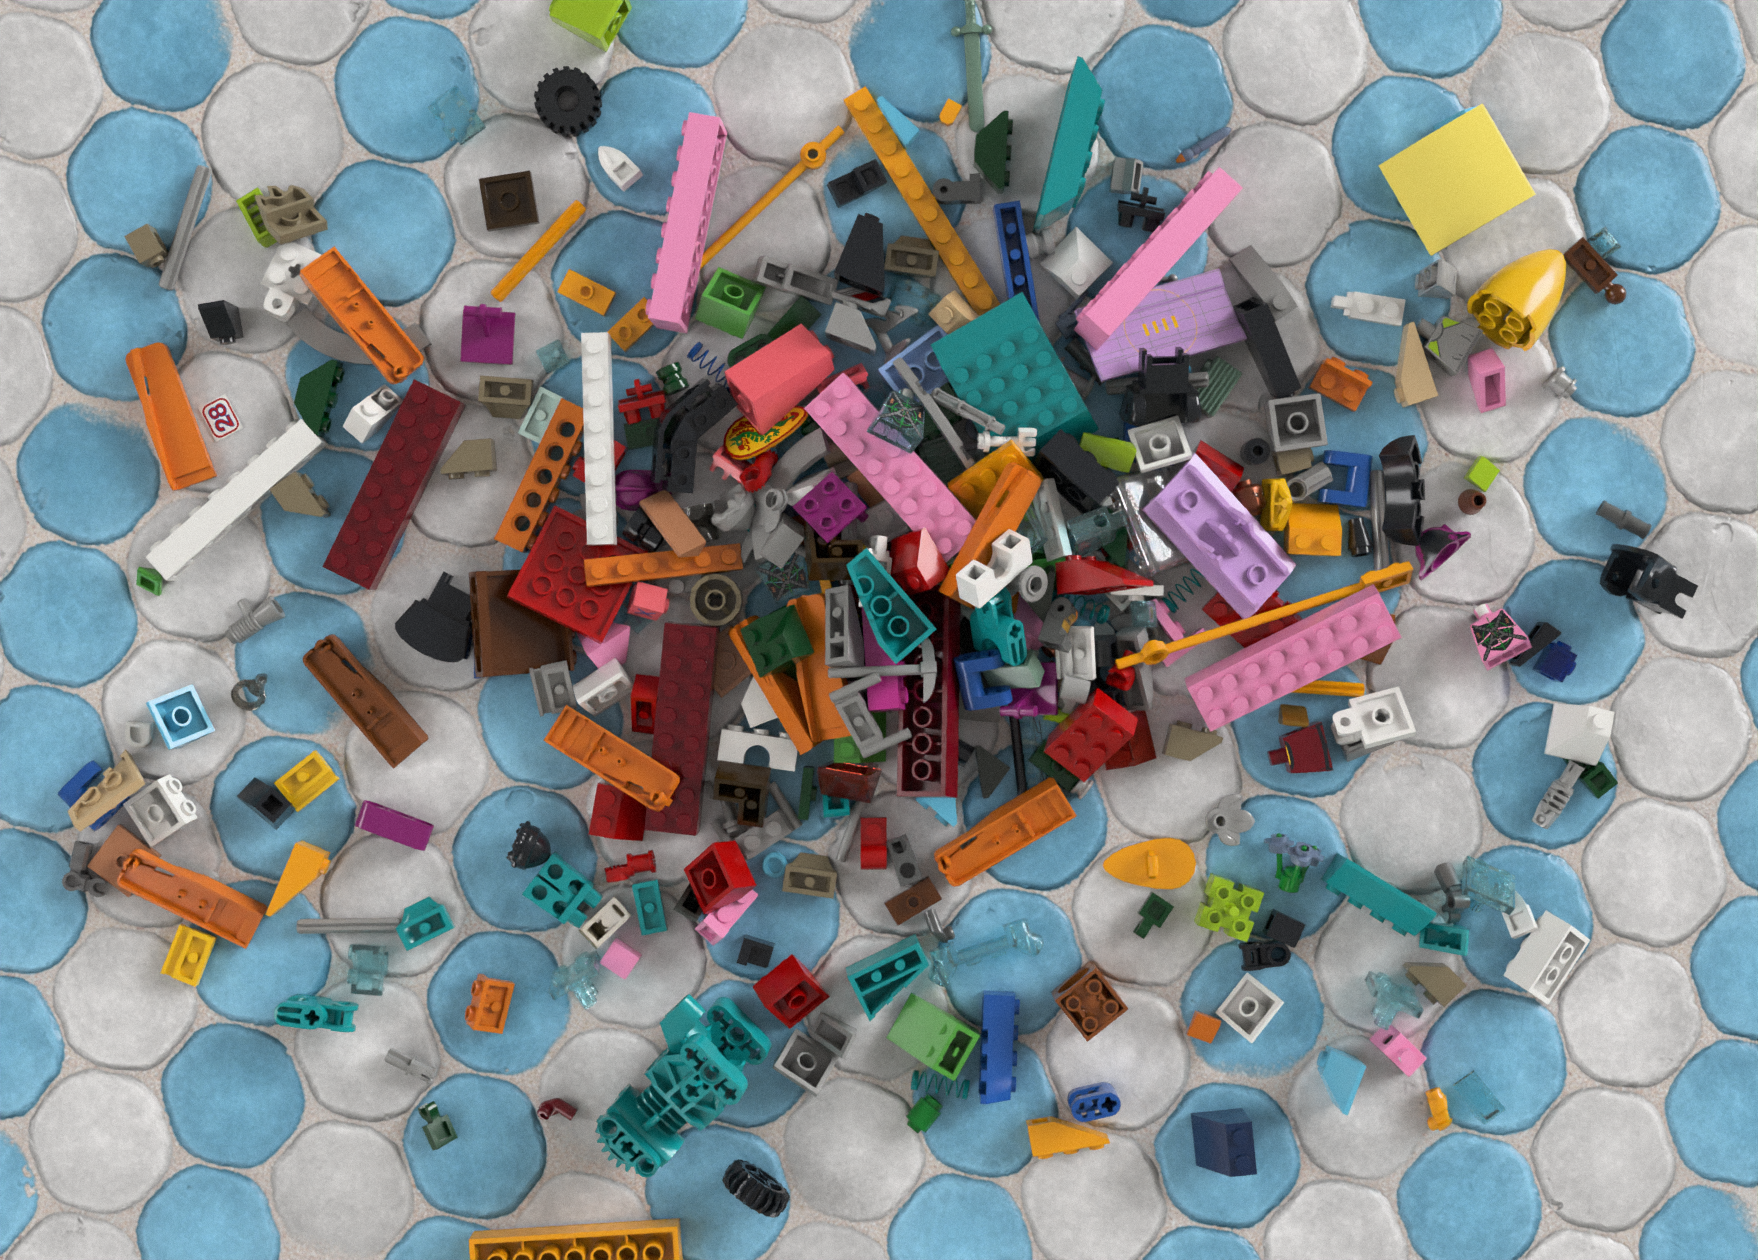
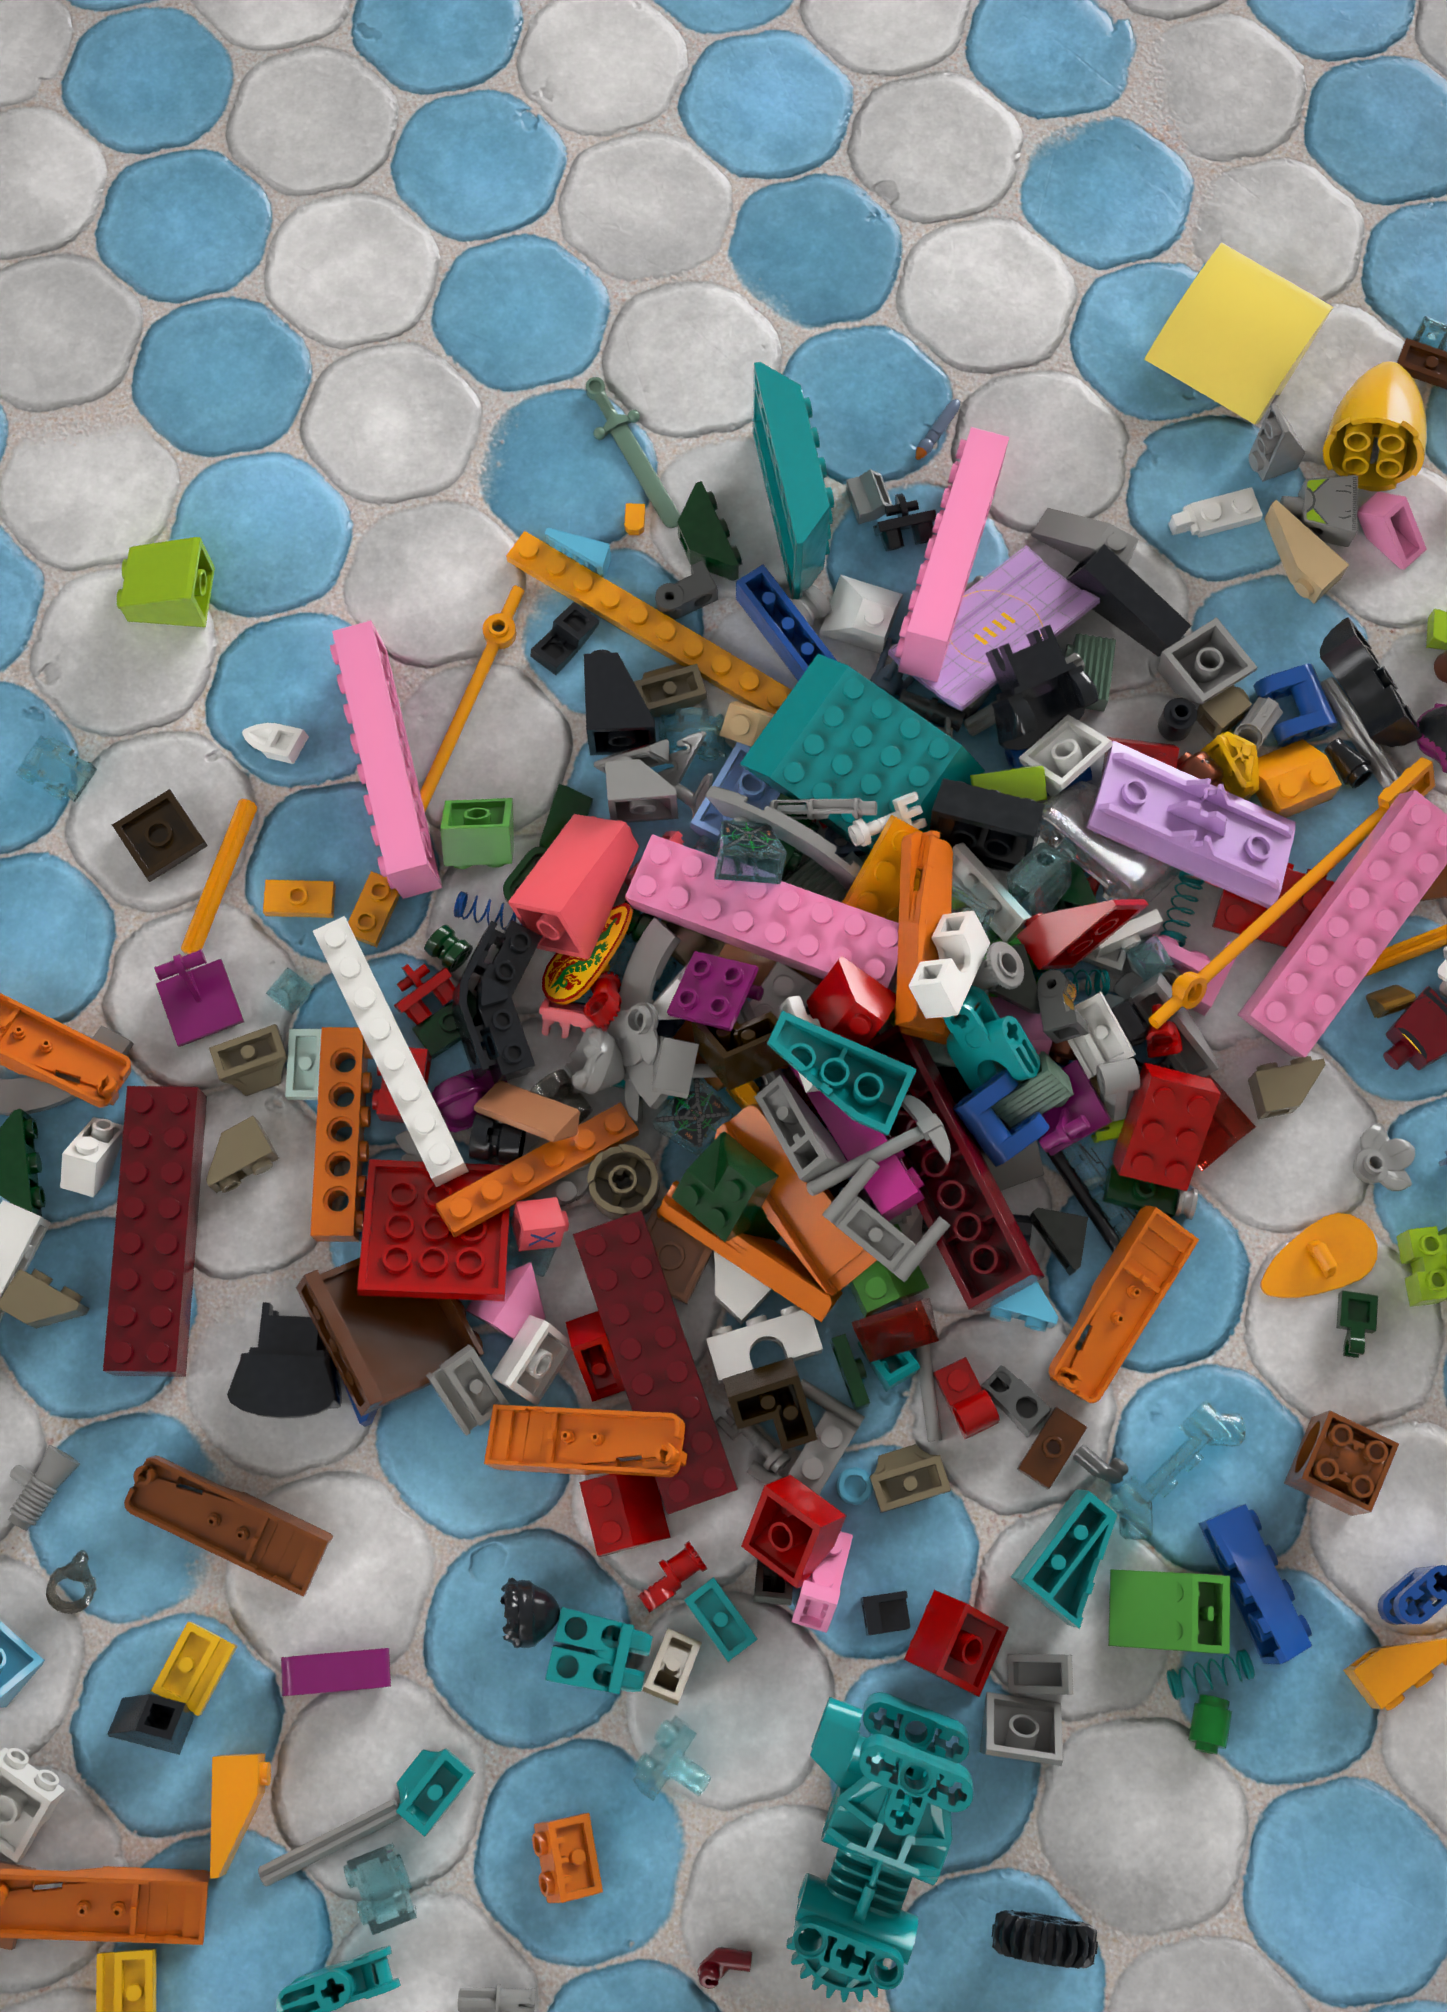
camera: 30 degrees left, 15 degrees down
black tyre [534,66,602,137] -> none
bright pink panel [599,938,642,979] -> none
light grey slope [752,256,839,305] -> none
orange bracket [1308,357,1373,412] -> none

